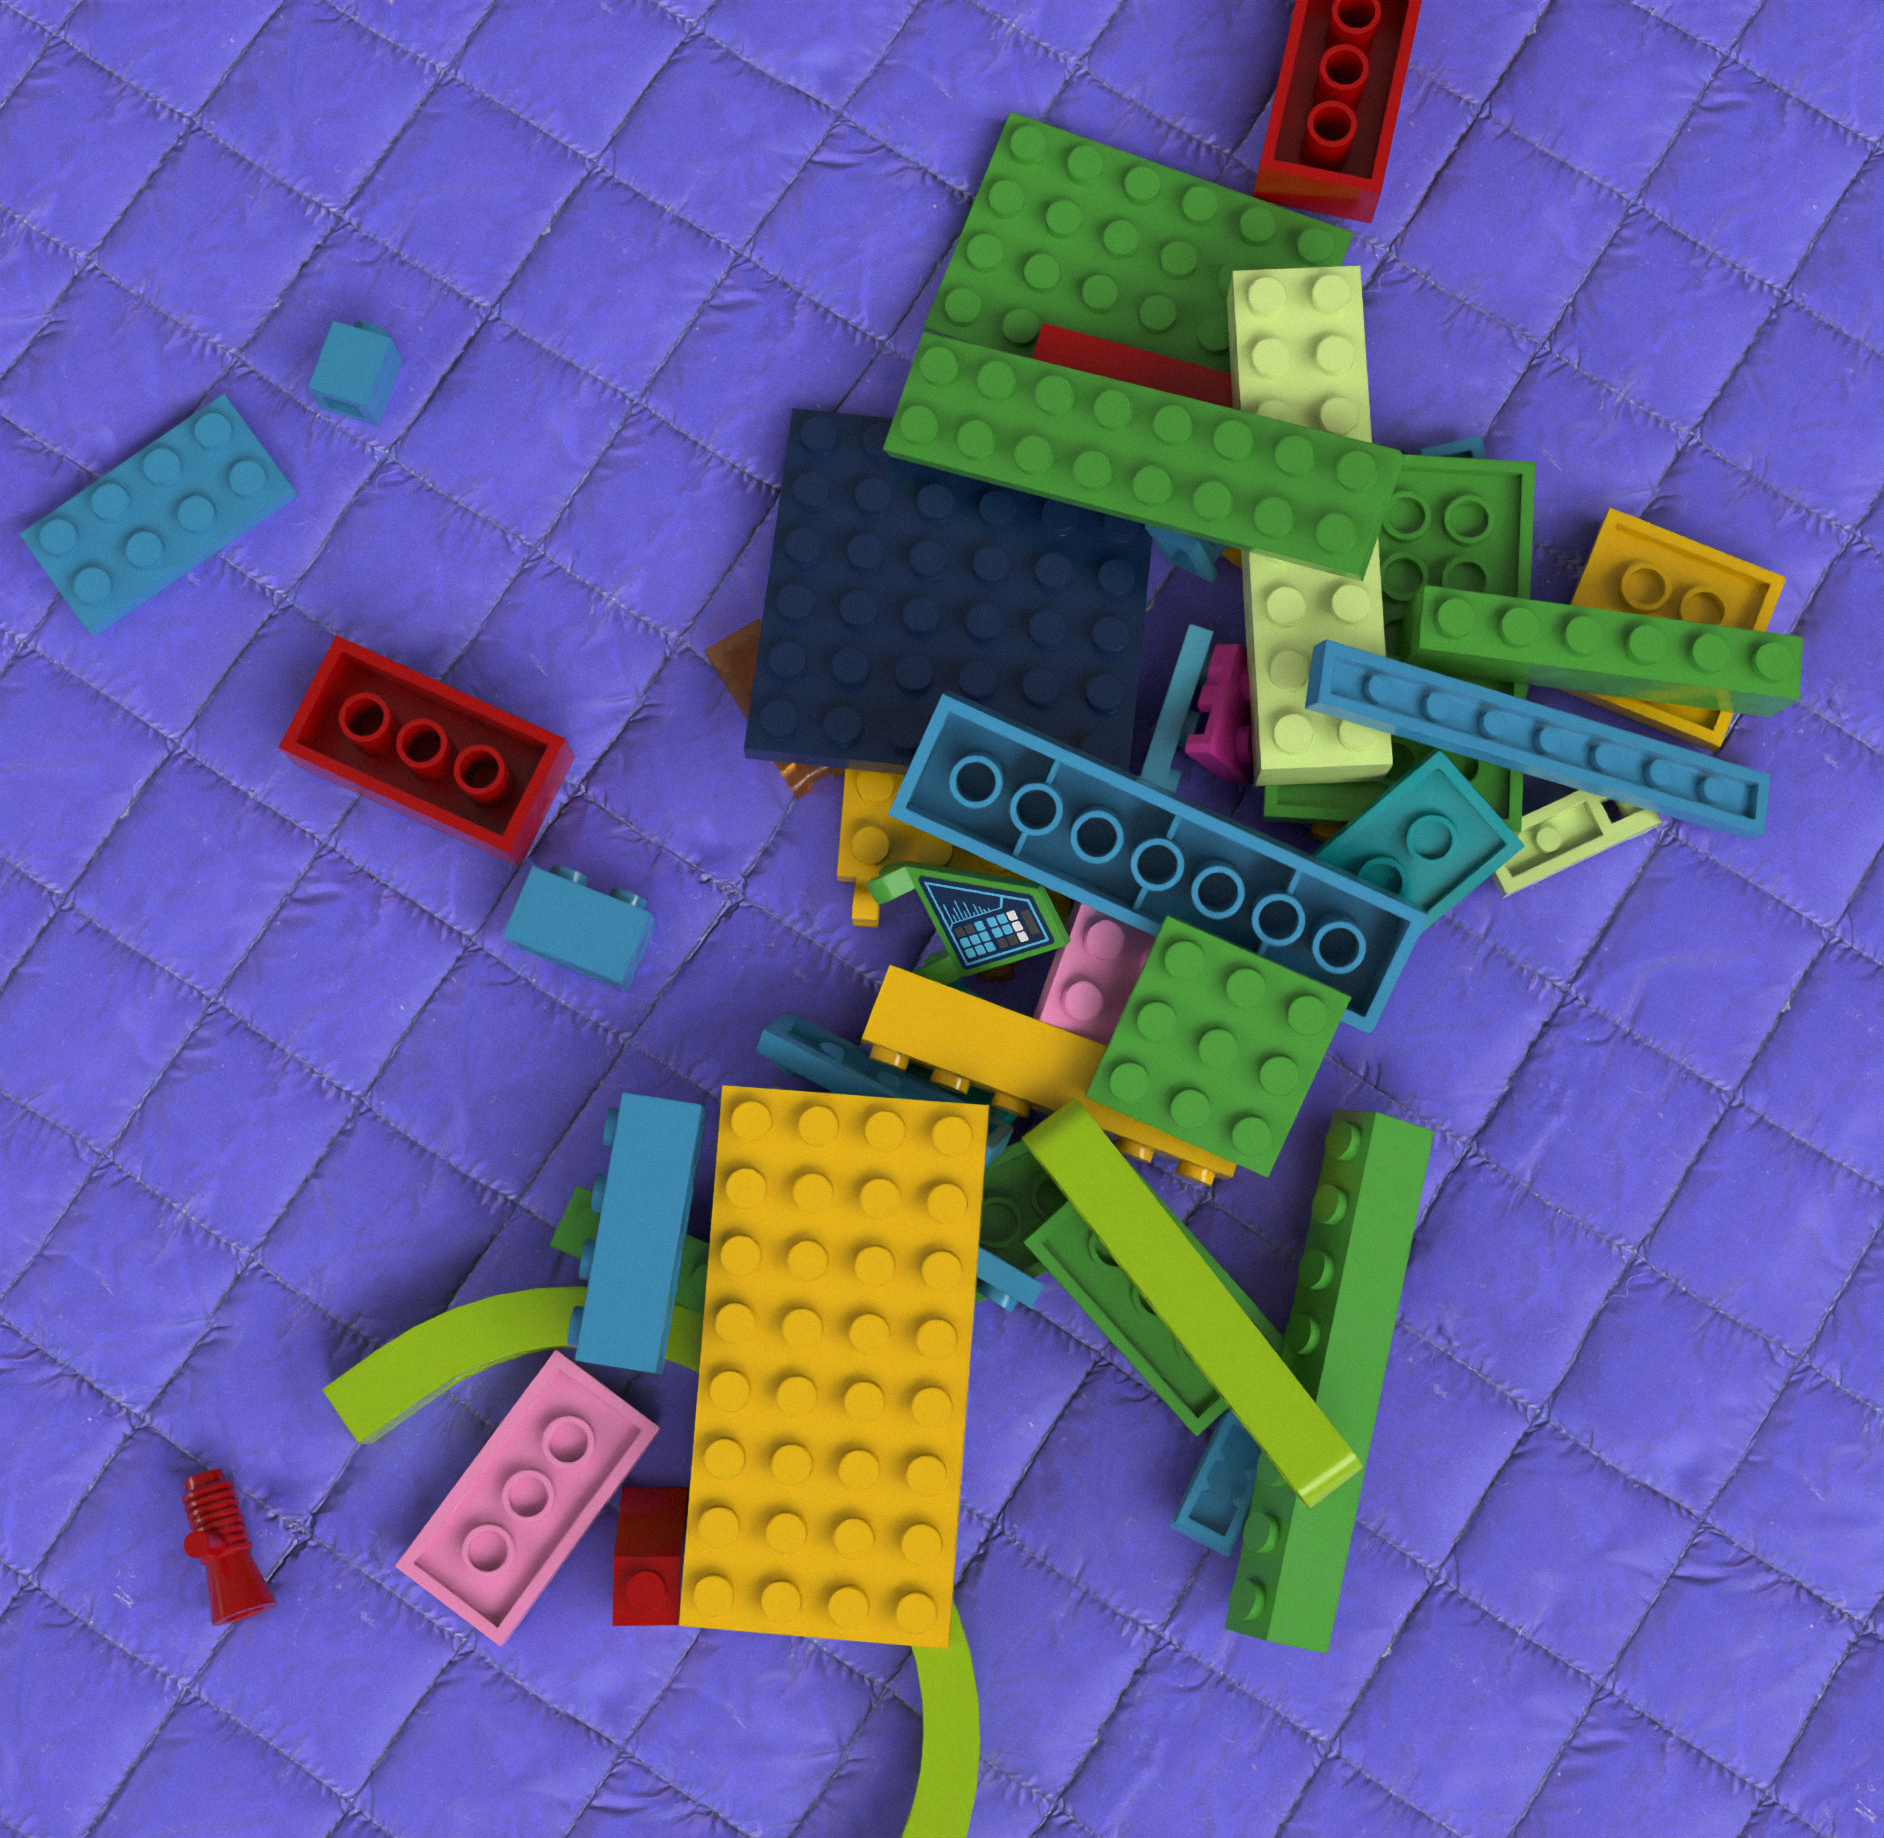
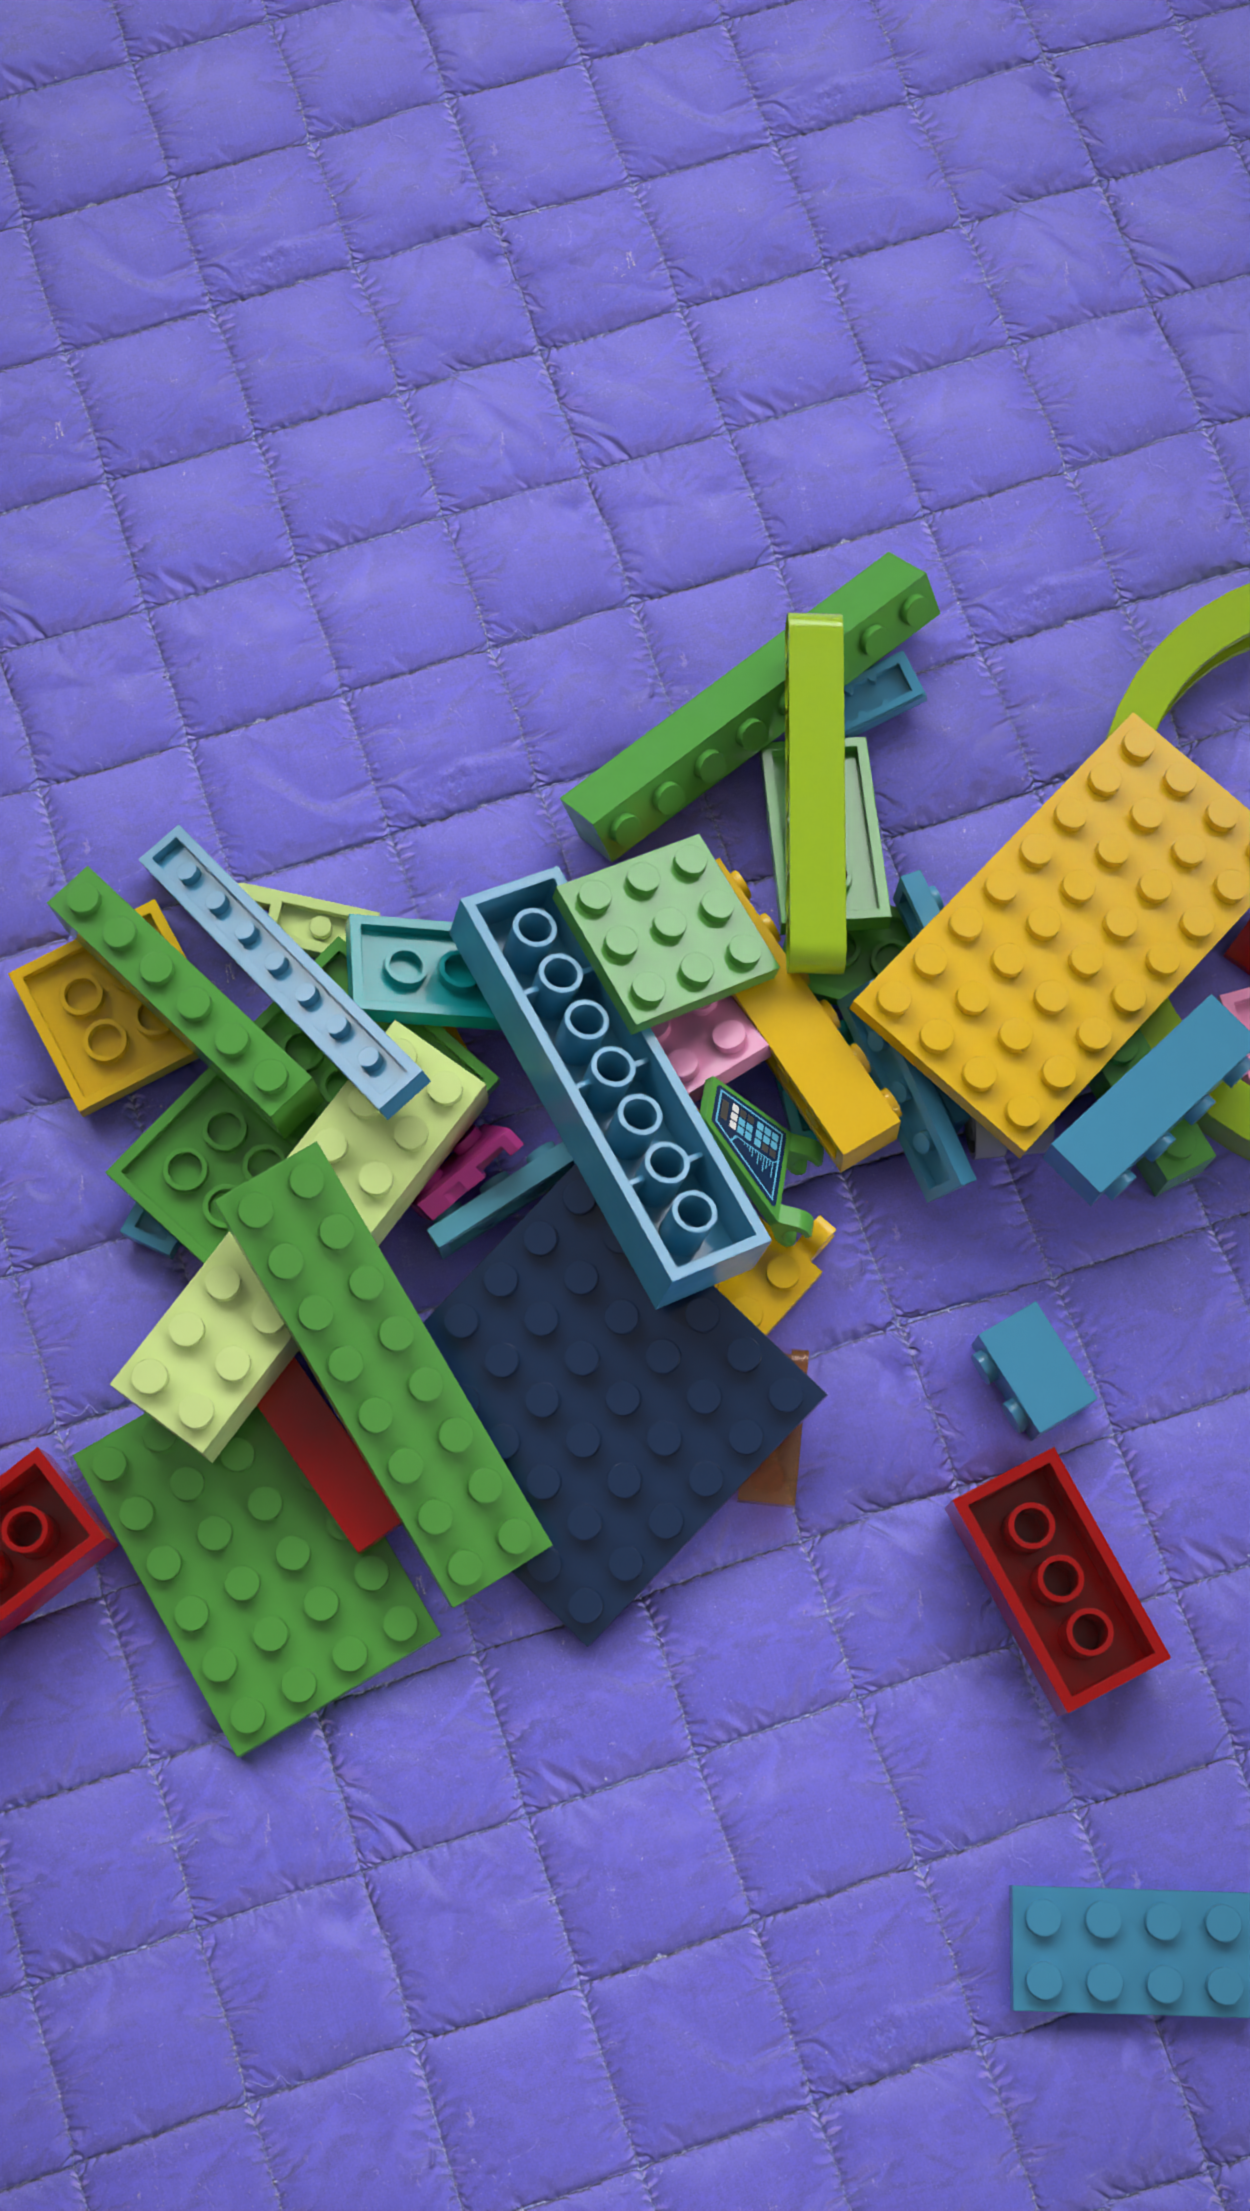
camera: 145 degrees left, 5 degrees down
dark azure brick [308,320,403,427] -> none

